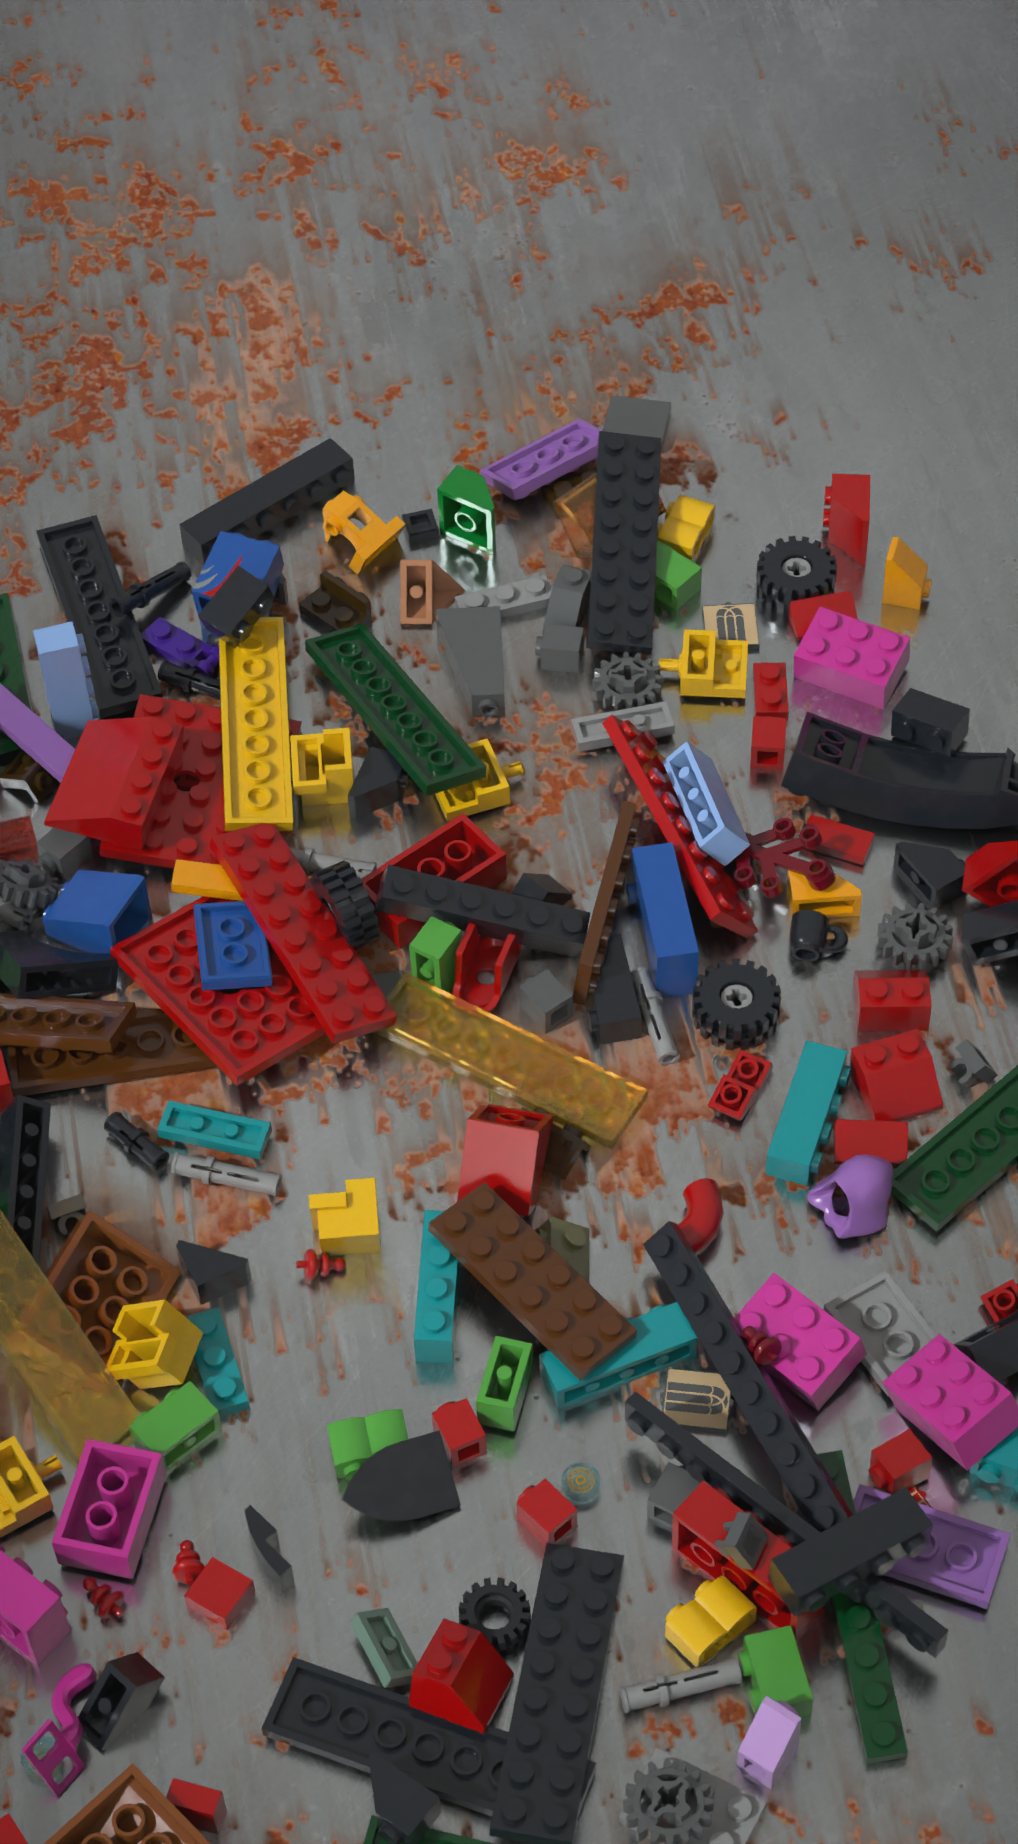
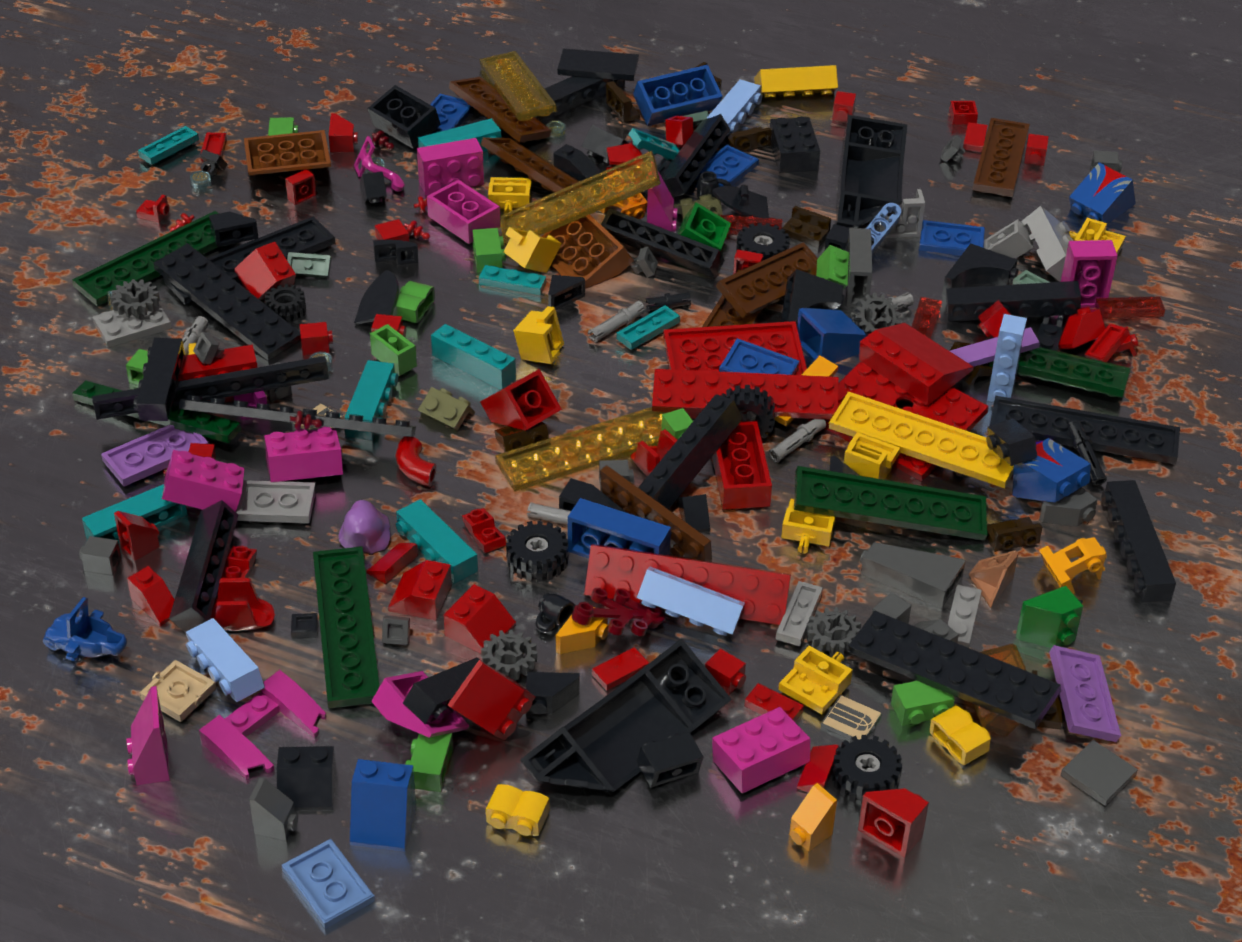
camera: 120 degrees right, 10 degrees down
reddish brown plate [428,1182,637,1381] -> none
lavender slope [737,1696,802,1789] -> none

